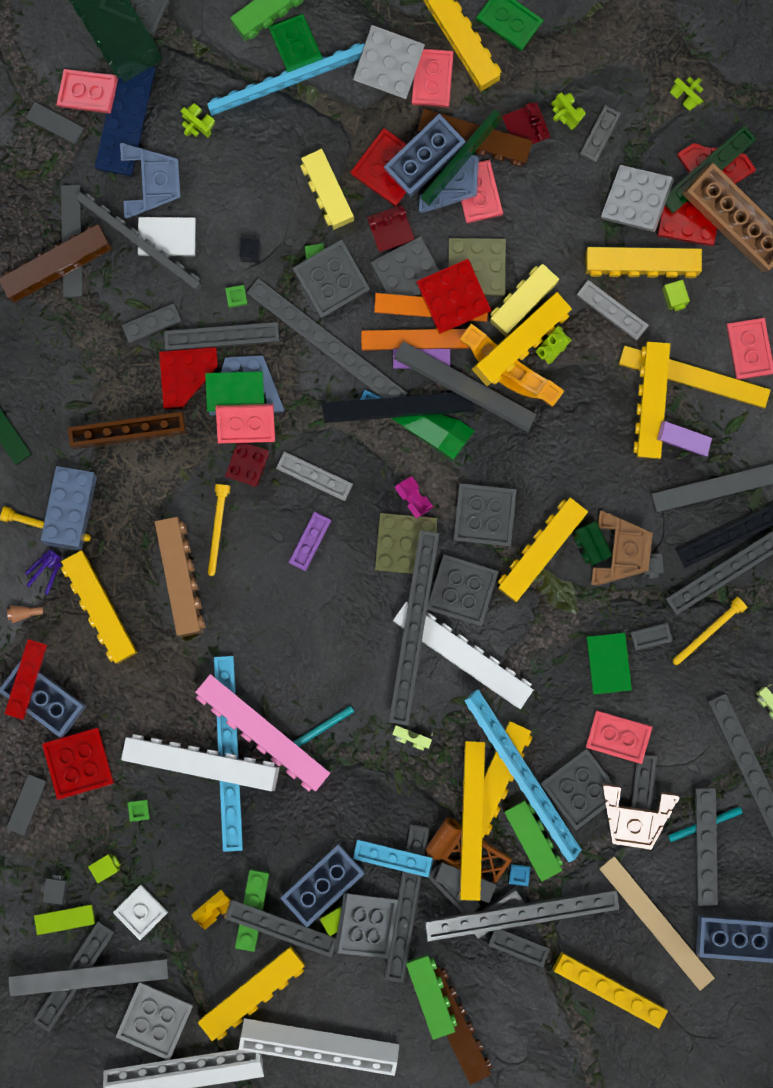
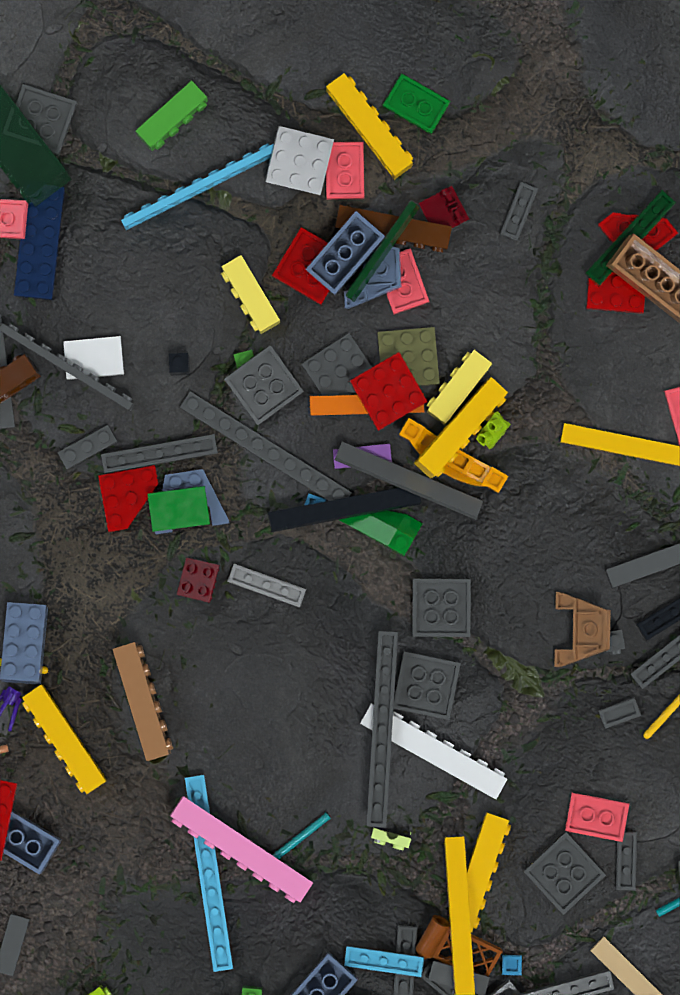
camera: 10 degrees left, 0 degrees up
red plate [42,728,114,800] -> none
reddish brown brick [68,412,187,450] -> none
sand blue wing [120,143,181,218] -> none
white brick [121,734,280,791] -> none
bright green plate [128,800,150,822] -> none
lime hips [180,103,215,138] -> none
yellow piece [208,484,231,576] -> none
coral tile [216,404,275,443] -> none
bright green plate [225,285,248,308] -> none
green tile [268,14,322,73] -> none
medium lavender tile [289,511,332,571] -> none
orange tile [361,329,471,351] -> none
dark red hinge [367,205,415,252] -> none
olive plate [375,513,437,574] -> none
dark pink piece [394,476,433,519] -> none
medium azure plate [465,690,581,862] -> none
yellow brick [498,498,588,603] -> none
bright green brick [504,801,563,882] -> none
lime hips [551,92,586,130] -> none
dark green brick [573,521,613,566] -> none
light grey tile [576,280,649,341] -> none
yellow brick [586,247,702,278] -> none
green tile [586,633,632,694] -> none
light grey plate [601,165,674,232] -> none
wing [603,783,679,849] -> none
yellow brick [633,342,670,459] -> none
medium lavender tile [657,421,712,456] -> none
lime brick [662,280,690,312] -> none
lime hips [670,77,704,111] -> none

